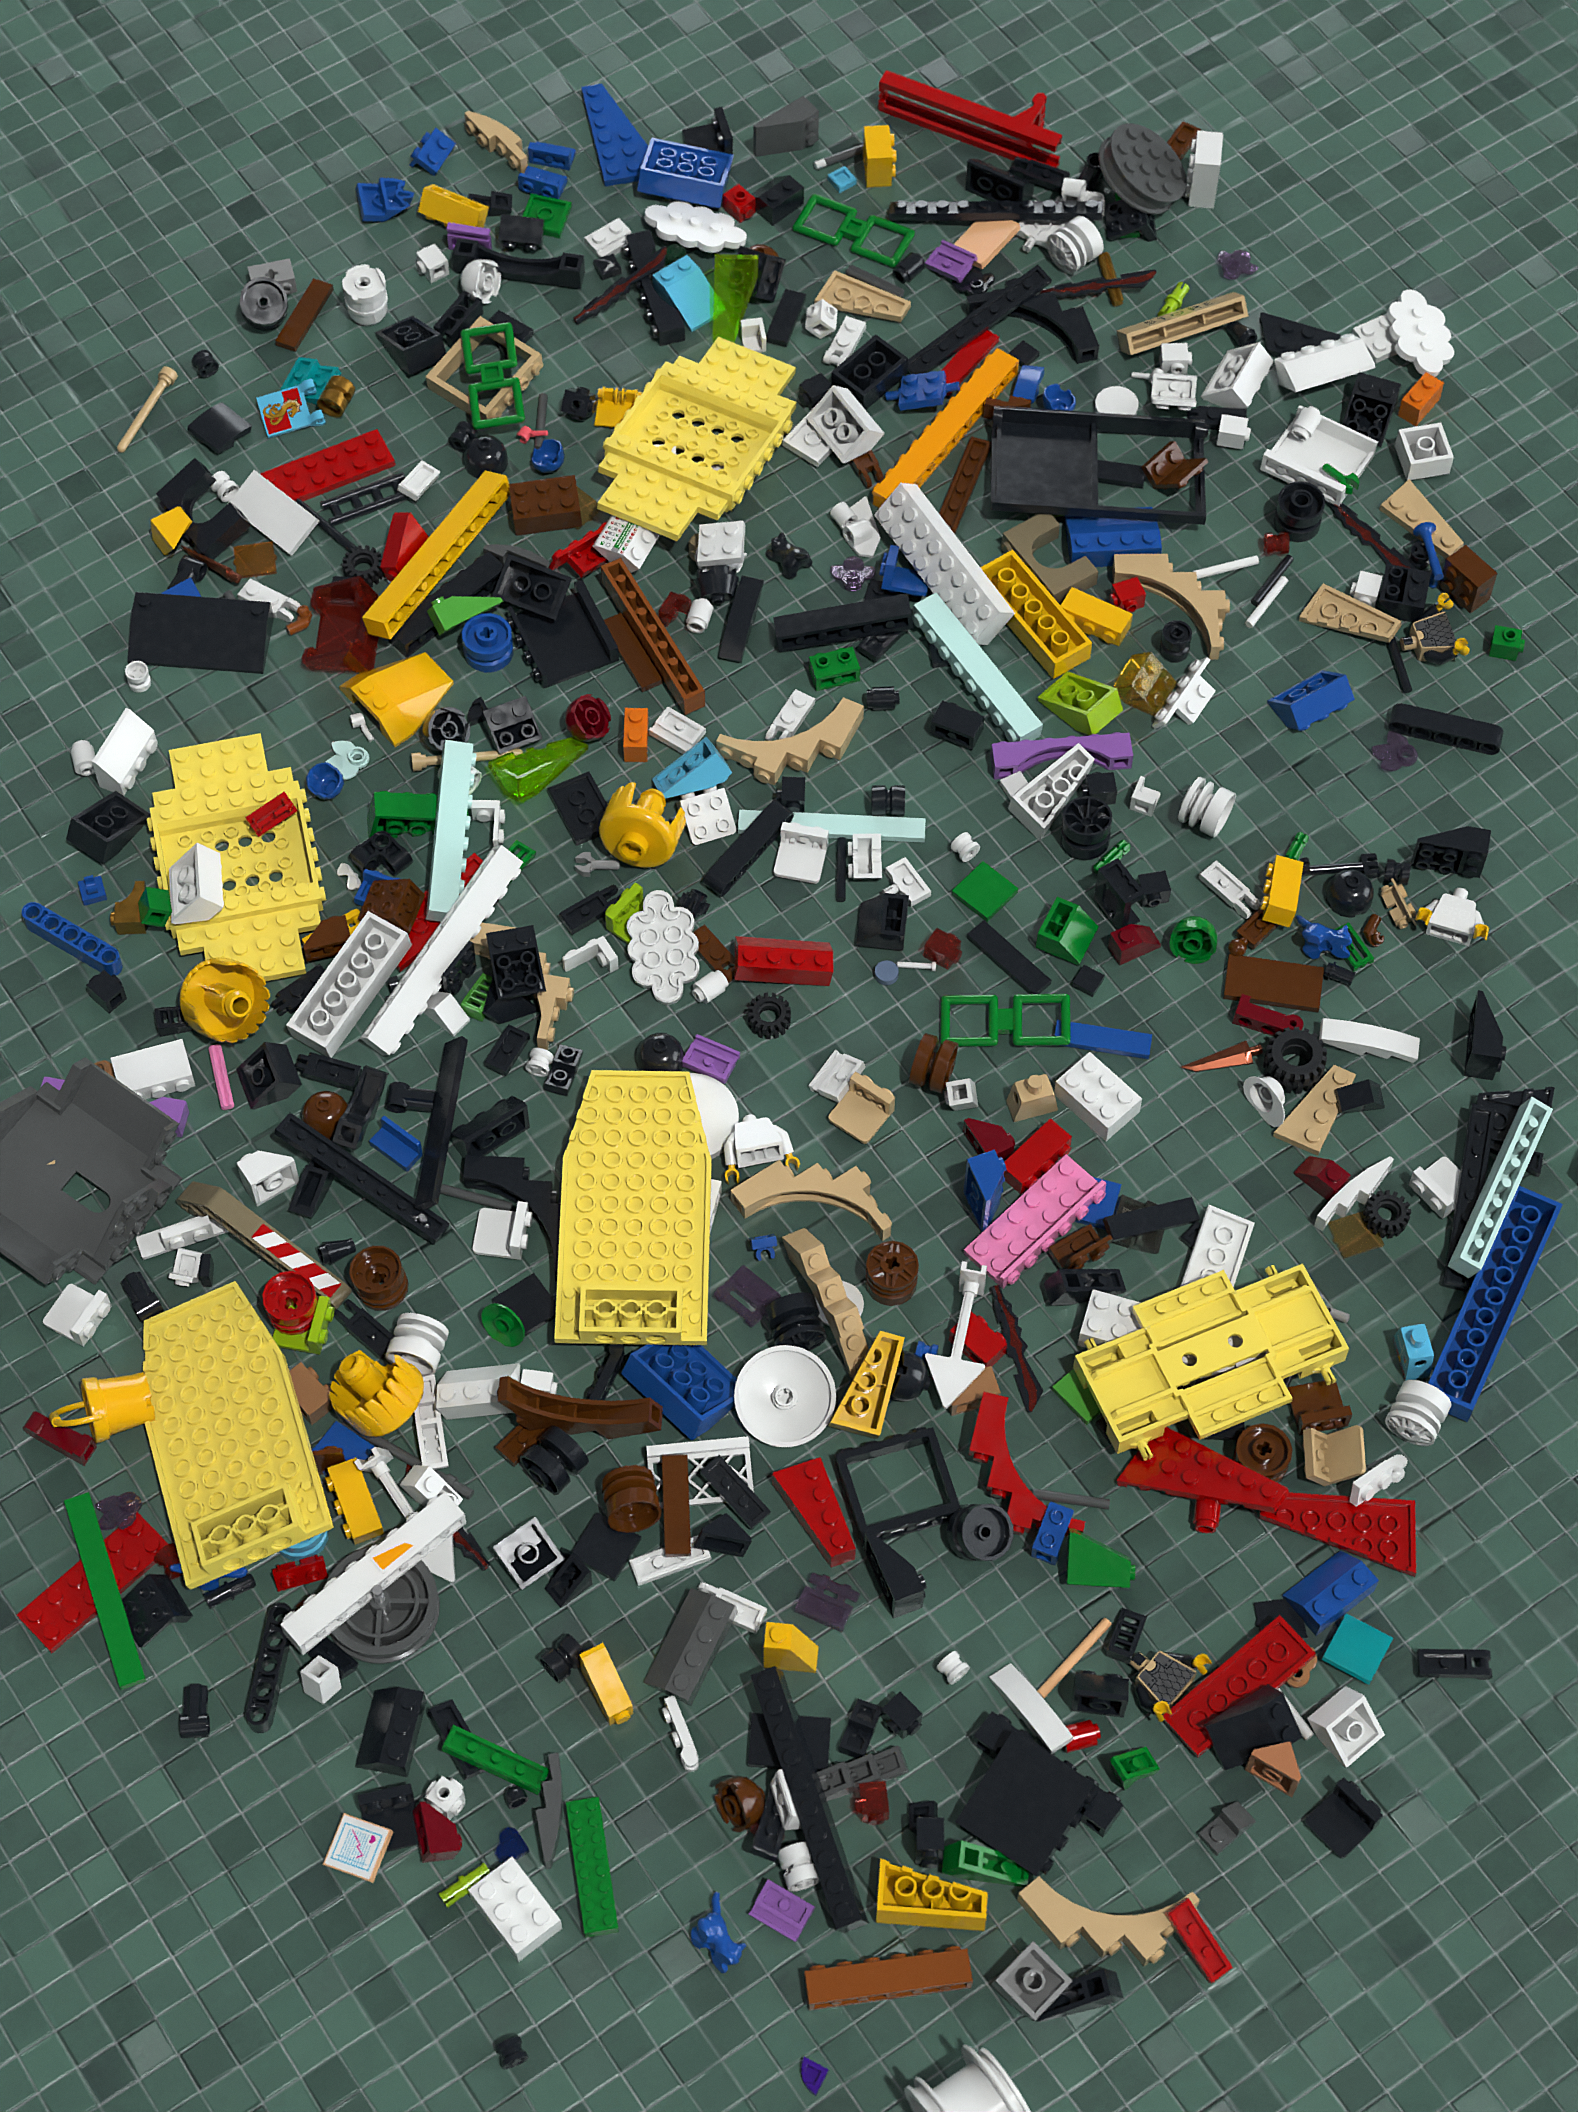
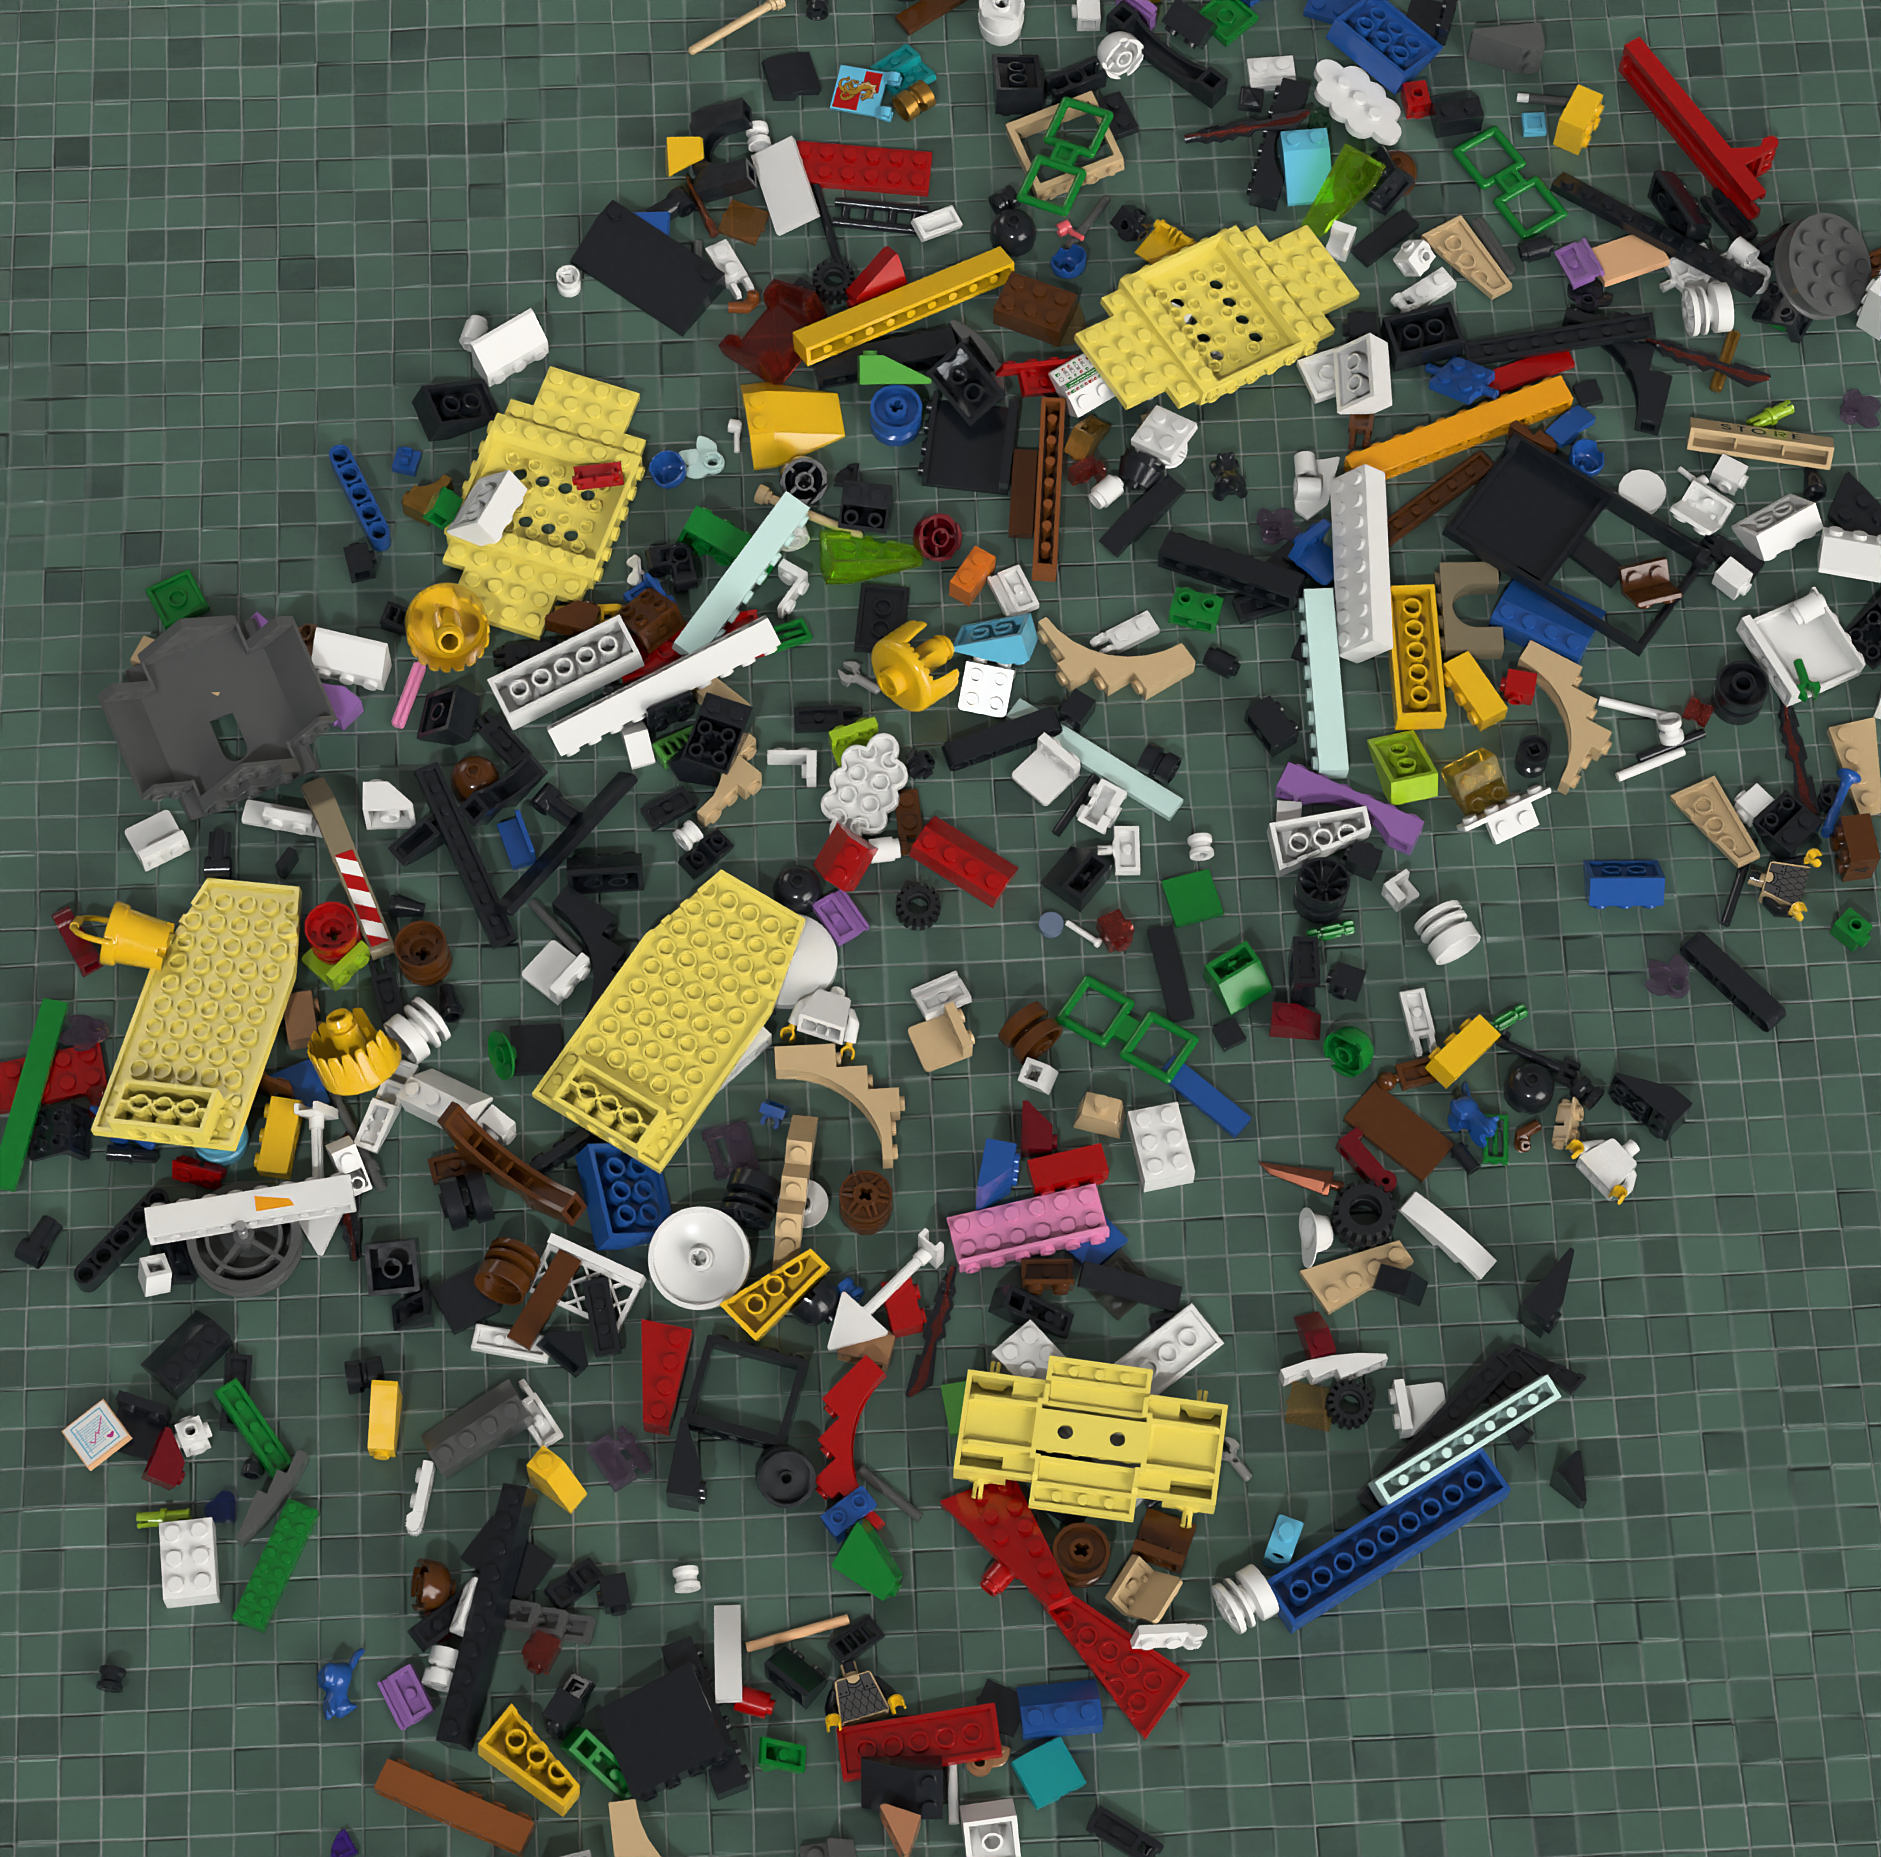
camera: 30 degrees right, 5 degrees up
white bracket [168,1248,204,1287] -> none
none -> black cone [439,984,464,1023]
none -> red slope [813,823,878,892]
none -> pearl gold arch [1063,414,1112,462]
none -> white wheel [1656,712,1684,746]

